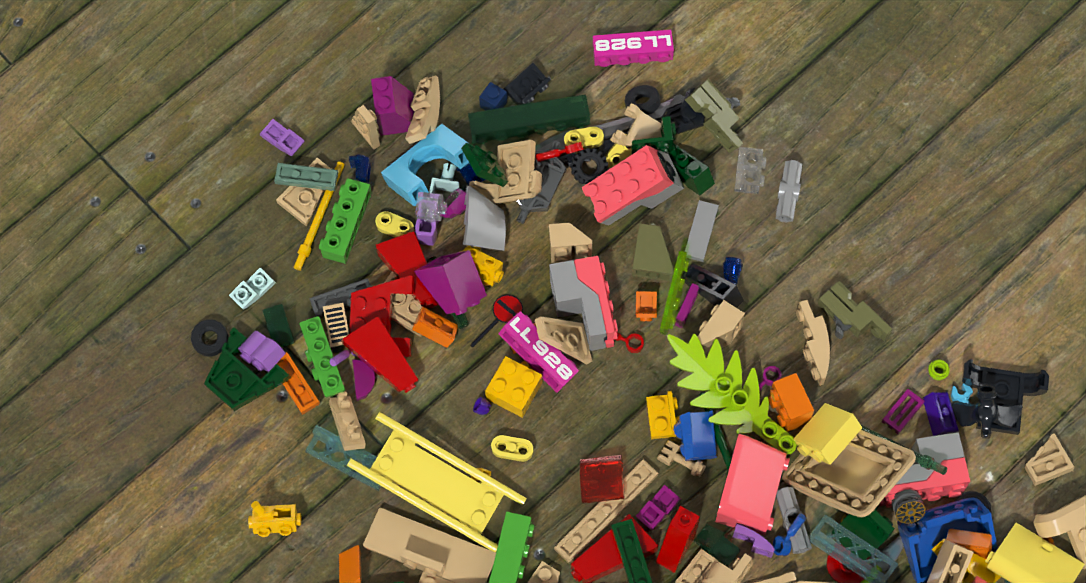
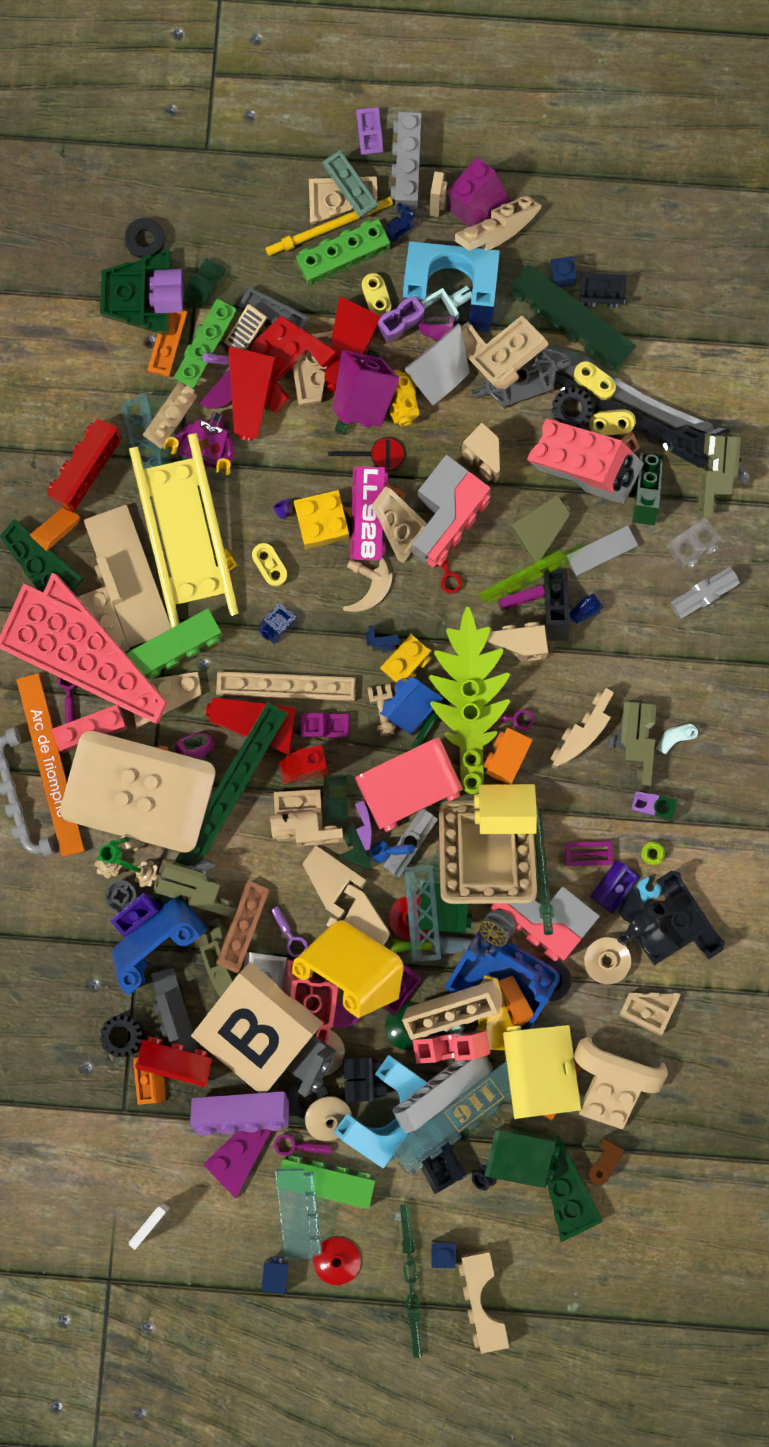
camera: 50 degrees right, 15 degrees up
light aqua slope [229,268,276,310] -> none
yellow brick [248,501,301,537] -> none
orange slope [412,307,458,347] -> none
clear brick [415,192,447,222] -> none
dark green plate [461,143,508,187] -> none
red piece [536,142,584,162] -> none
clear red slope [580,455,625,504] -> none
dark pink brick [593,30,674,67] -> none
tan flag [610,103,662,146] -> none
black tyre [625,85,661,115] -> none
dark green bracket [631,116,676,154] -> none
orange bracket [636,291,657,321] -> none
none -> red slope [47,419,122,513]
none -> magenta torso [163,412,235,475]
none -> clear blue bracket [258,603,297,644]
none -> clear green slope [337,824,371,870]
none -> tan piece [343,558,392,612]
none -> dark blue bracket [365,625,400,653]
none -> light grey brick [391,112,421,210]
none -> tan dish [584,937,631,984]
none -> leg [631,791,677,822]
none -> light aqua arm [656,724,698,755]

